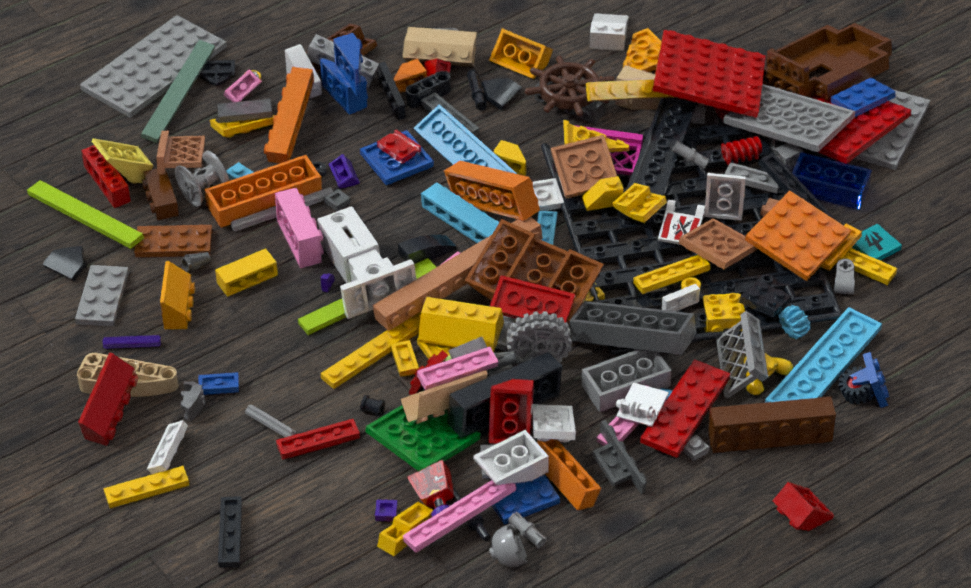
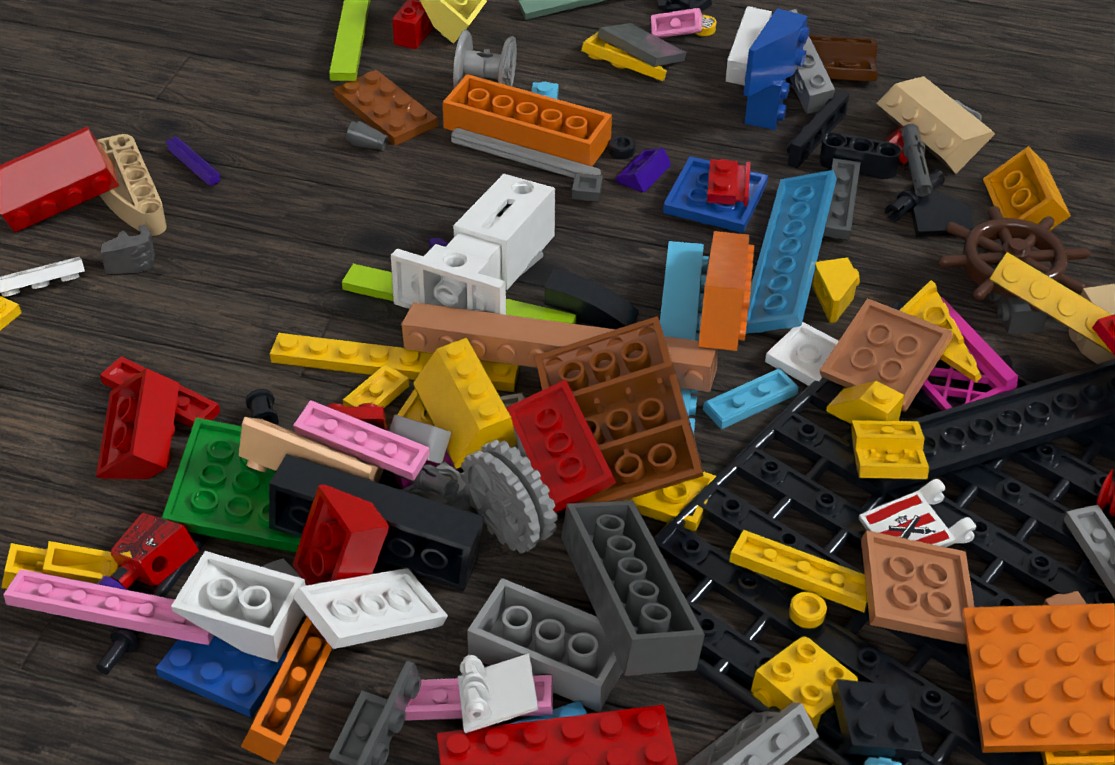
camera: 50 degrees right, 0 degrees up
black slope [43,246,87,282] -> none
light grey plate [75,265,129,327] -> none
reddish brown brick [142,169,179,220] -> none
nougat fence [157,131,205,174] -> none
light orange slope [160,261,195,329] -> none
blue plate [199,372,239,395] -> none
yellow brick [215,249,278,297] -> none
light grey axle [245,405,296,437] -> none
orange brick [264,67,315,163] -> none
bright pink brick [275,188,324,268] -> none
dark purple plate [375,500,398,521] -> none
orange slope [393,59,427,93] -> none
light grey cylinder [489,524,527,567] -> none
light grey pin [509,512,547,548] -> none
white plate [662,284,700,312] -> none
light grey pin [672,141,709,169] -> none
white slope [704,173,746,221] -> none
none -> red slope [96,368,179,479]
none -> dark grey pin [900,124,933,197]

